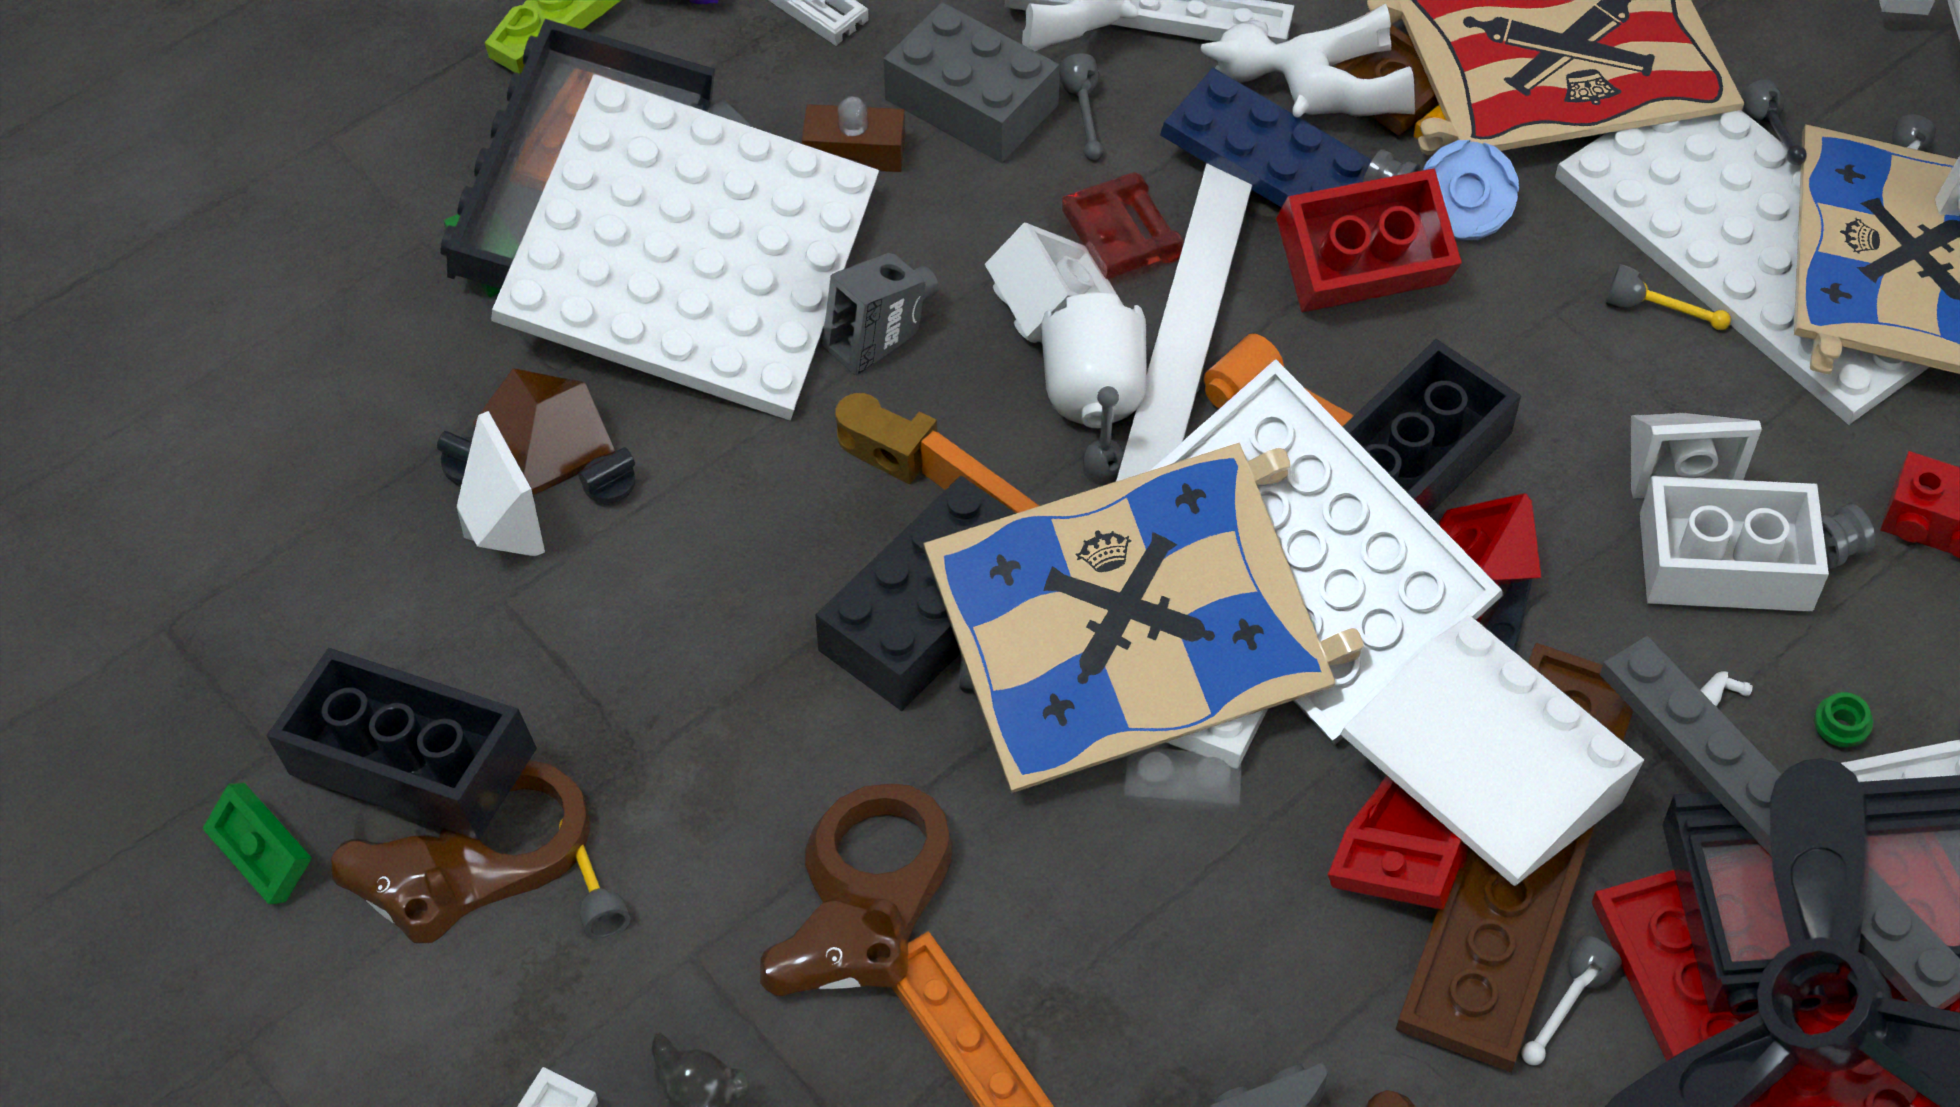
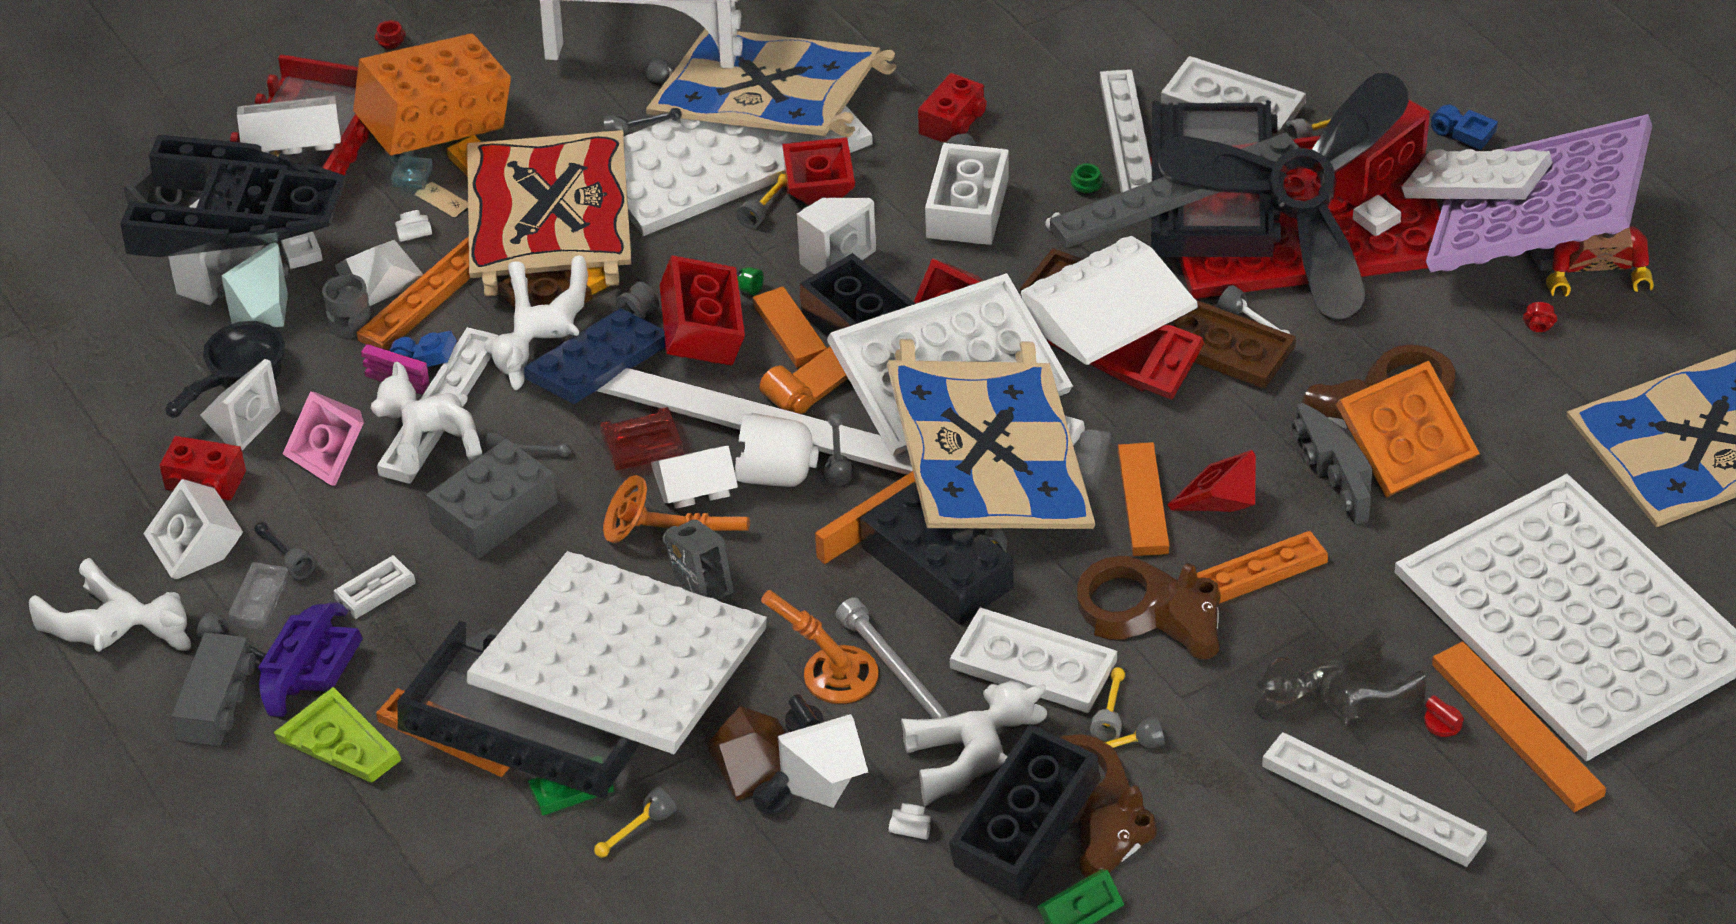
camera: 80 degrees left, 10 degrees down
reddish brown piece [802,96,905,172] -> none
pearl gold leg [836,393,937,485] -> none
light blue tile [1422,140,1519,240] -> none
white slope [1631,413,1762,499] -> none
none -> hinge [594,787,677,858]
none -> orange dish [603,475,750,543]
none -> green hinge [692,258,764,296]
none -> orange tile [753,286,827,368]
none -> orange dish [761,590,879,704]
none -> red slope [782,137,855,206]
none -> white slope [797,198,876,274]
none -> light grey piece [836,597,950,719]
none -> white plate [889,803,931,840]
none -> white animal [901,681,1047,806]
none -> white plate [950,608,1117,713]
none -> light grey hinge [1090,667,1125,742]
none -> orange tile [1118,442,1169,556]
none -> red slope [1167,450,1256,512]

